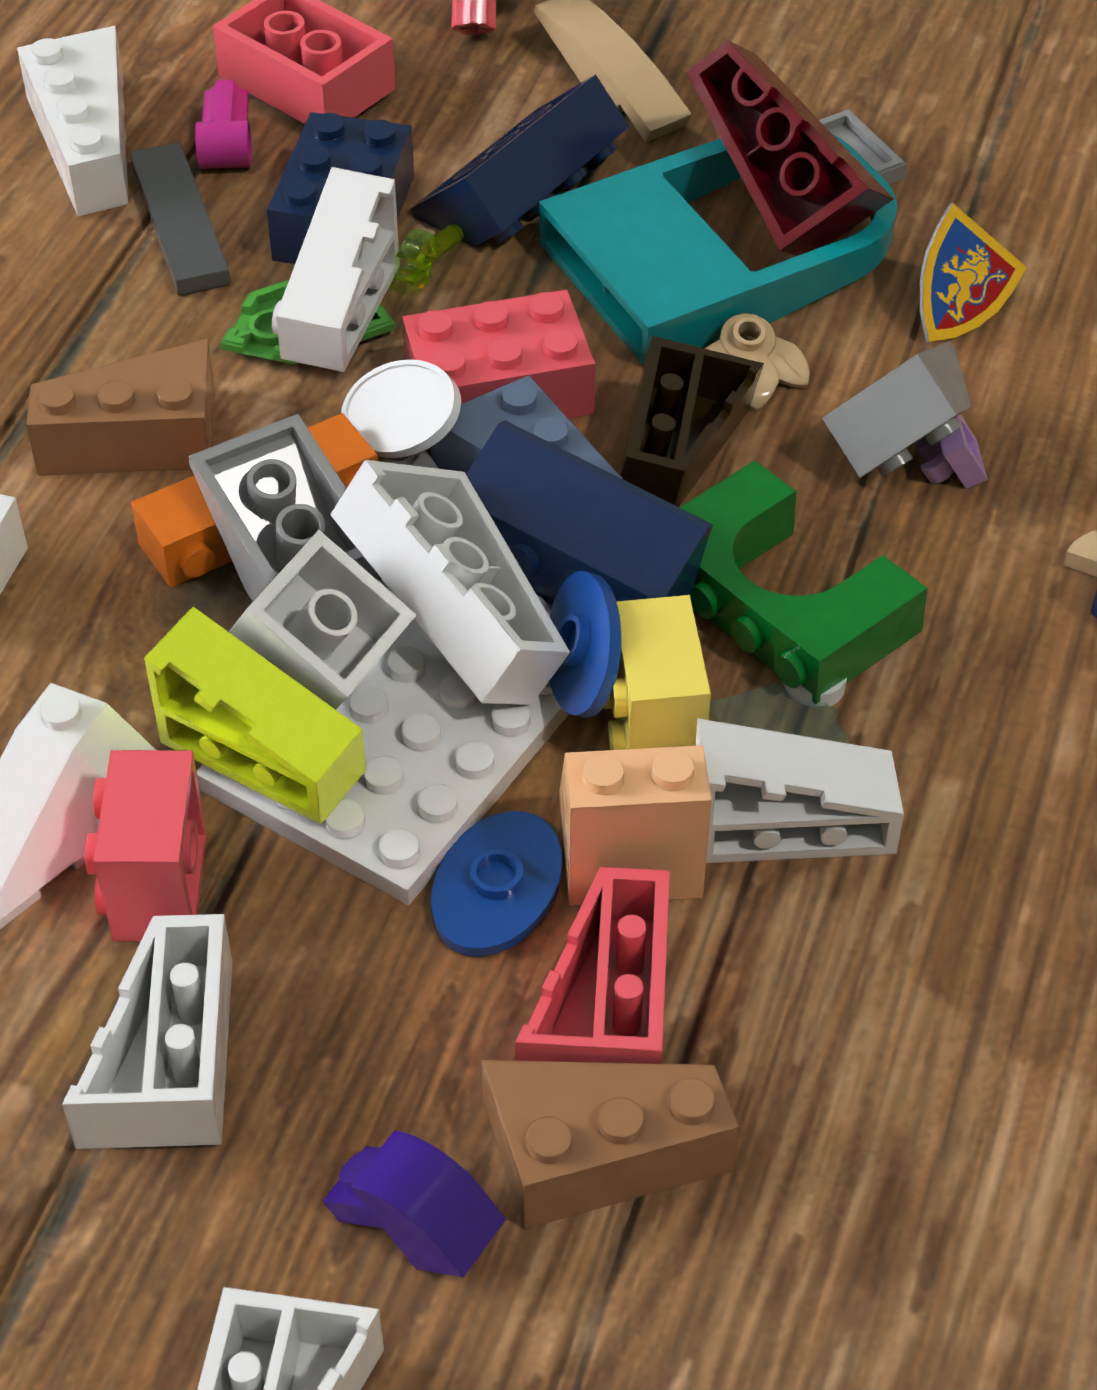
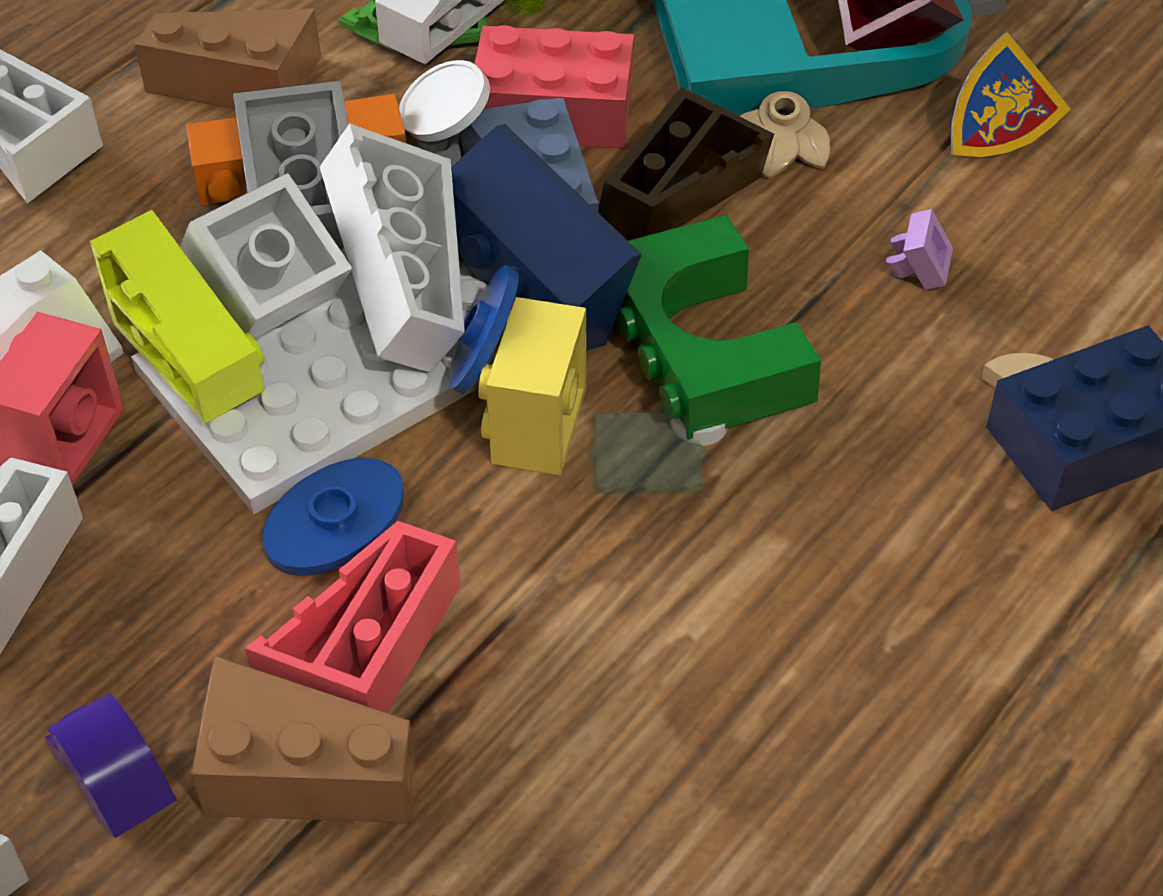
camera: 20 degrees right, 0 degrees up
light nougat slope [559,745,711,905] -> none
white wedge [695,718,904,863] -> none
light grey slope [822,341,972,477] -> none

